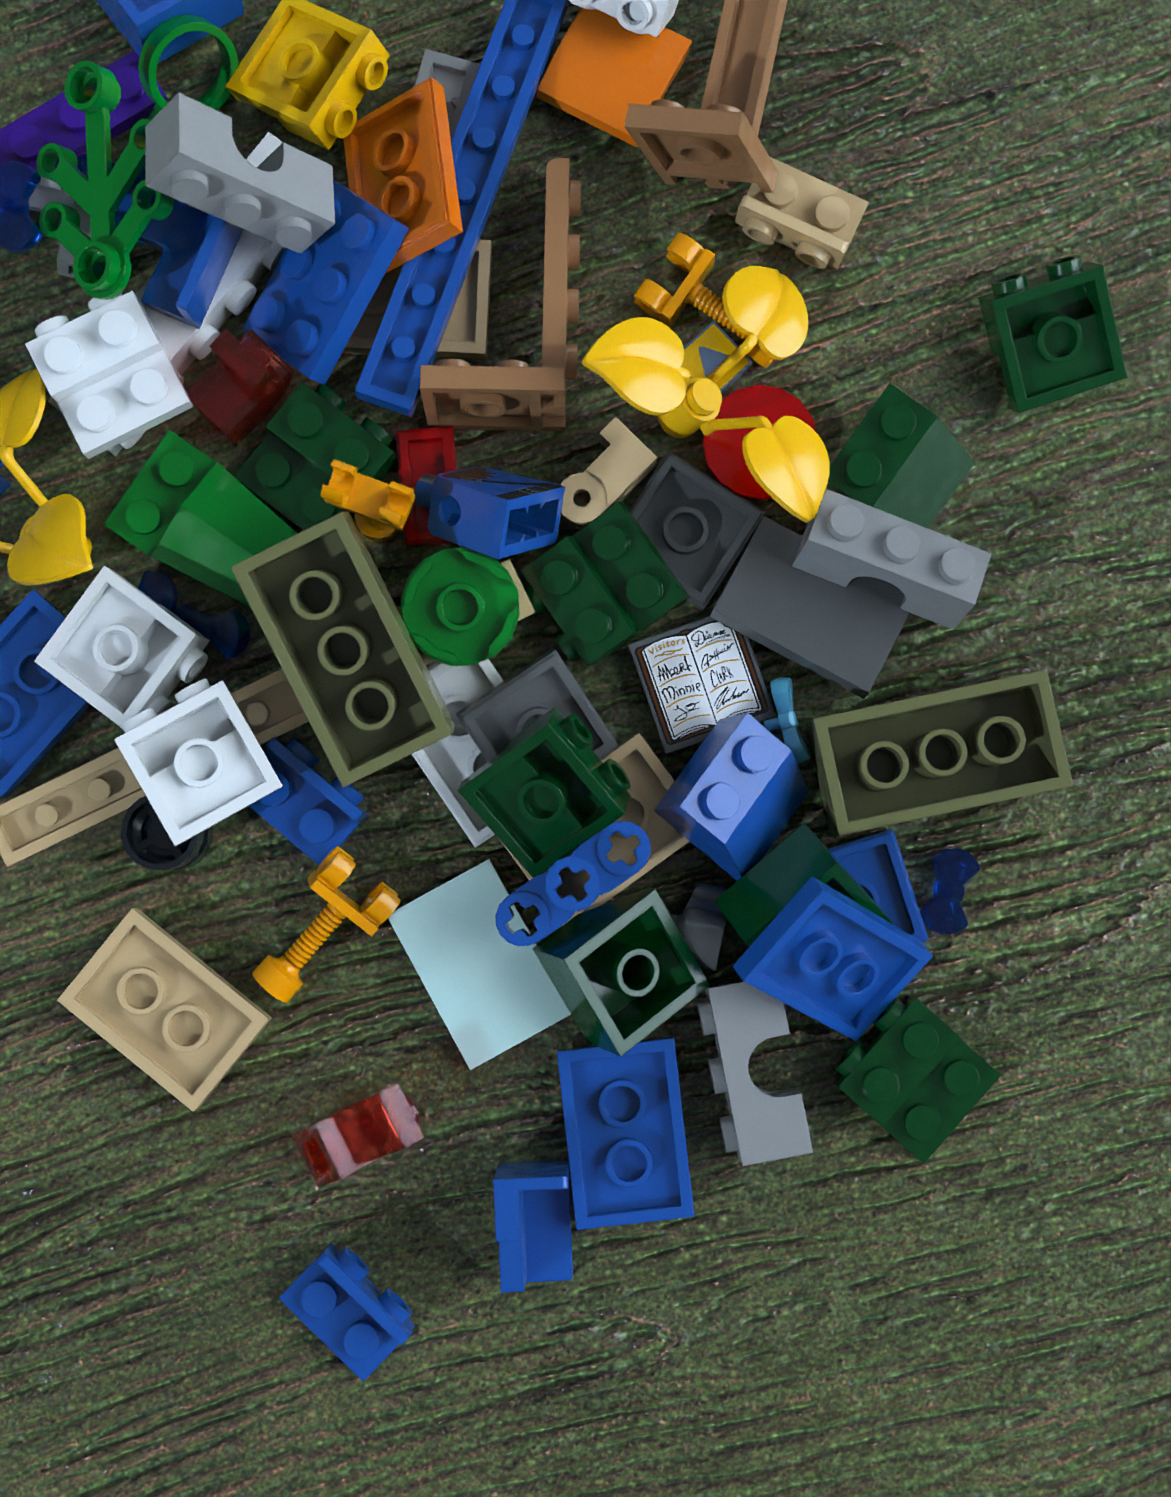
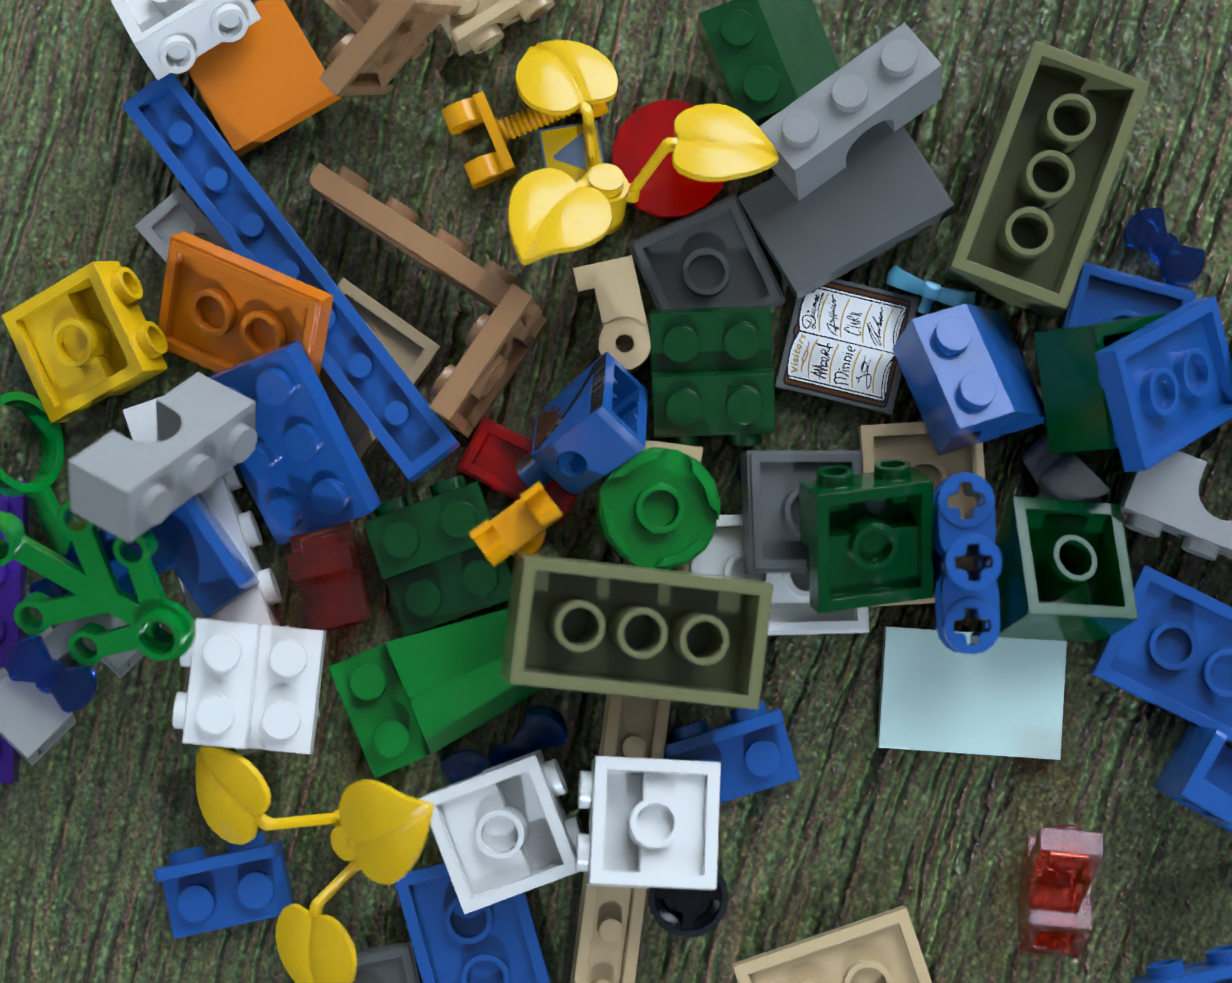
camera: 55 degrees left, 0 degrees up
light orange bar [252,846,401,1003] -> none

